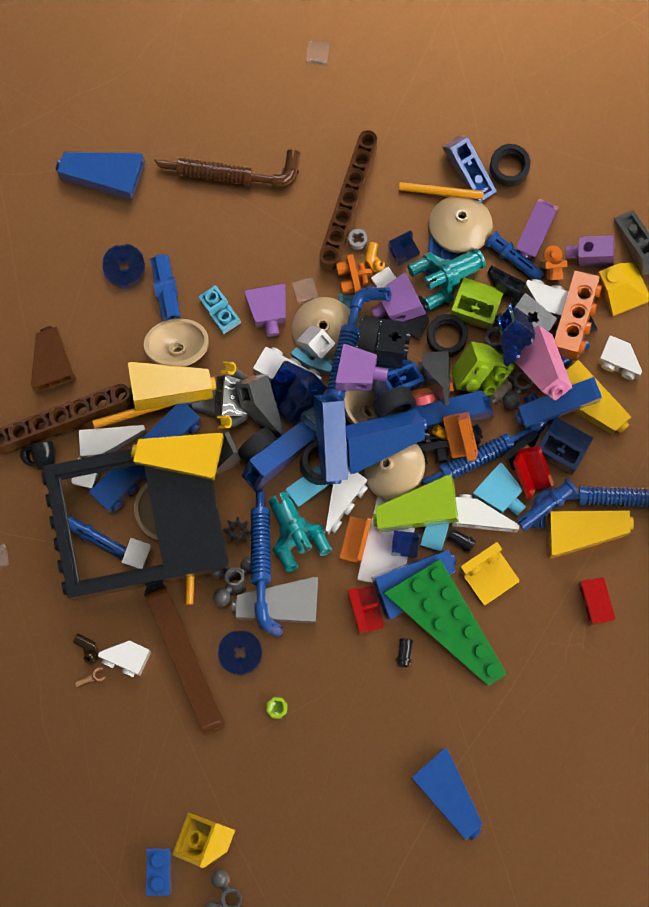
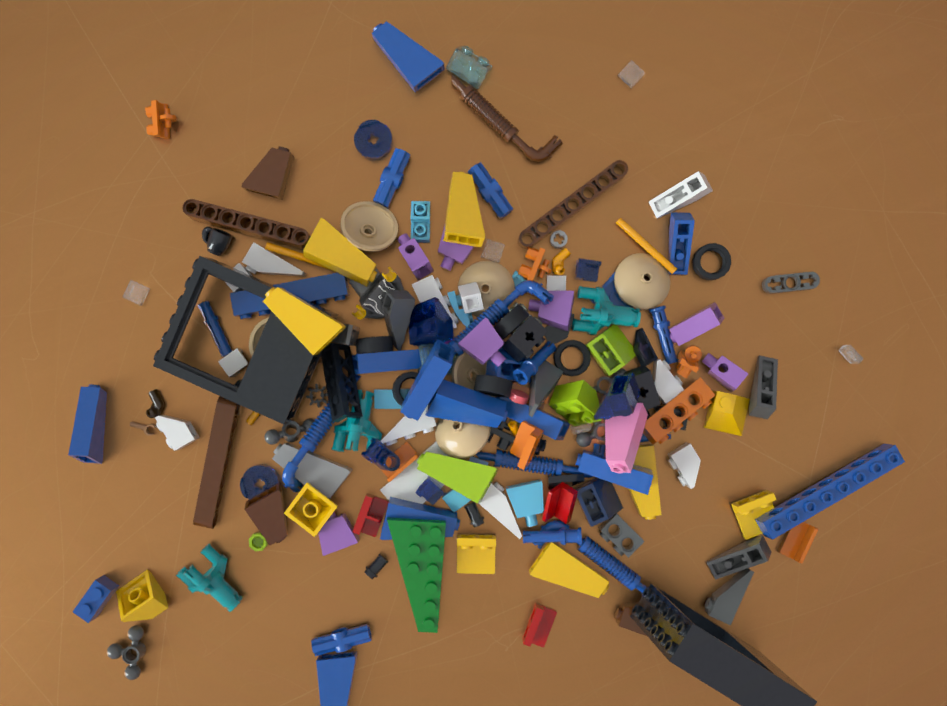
camera: 35 degrees right, 10 degrees up
none -> blue slope [68,384,107,464]
none -> teal wheel [176,543,243,612]
none -> reddish brown slope [244,482,288,545]
none -> yellow slope [284,482,338,537]
none -> blue piece [311,624,372,656]
none -> medium lavender torso [318,511,360,556]
none -> black fence [321,343,363,422]
none -> clear blue piece [361,438,400,471]
none -> medium lavender torso [397,233,434,281]
none -> yellow slope [443,172,485,247]
none -> clear light blue bracket [446,46,493,89]
none -> blue piece [467,162,513,219]
none -> blue pin [513,341,556,385]
none -> dark grey brick [598,513,645,558]
none -> white slope [649,171,713,218]
none -> dark grey beam [762,272,820,294]

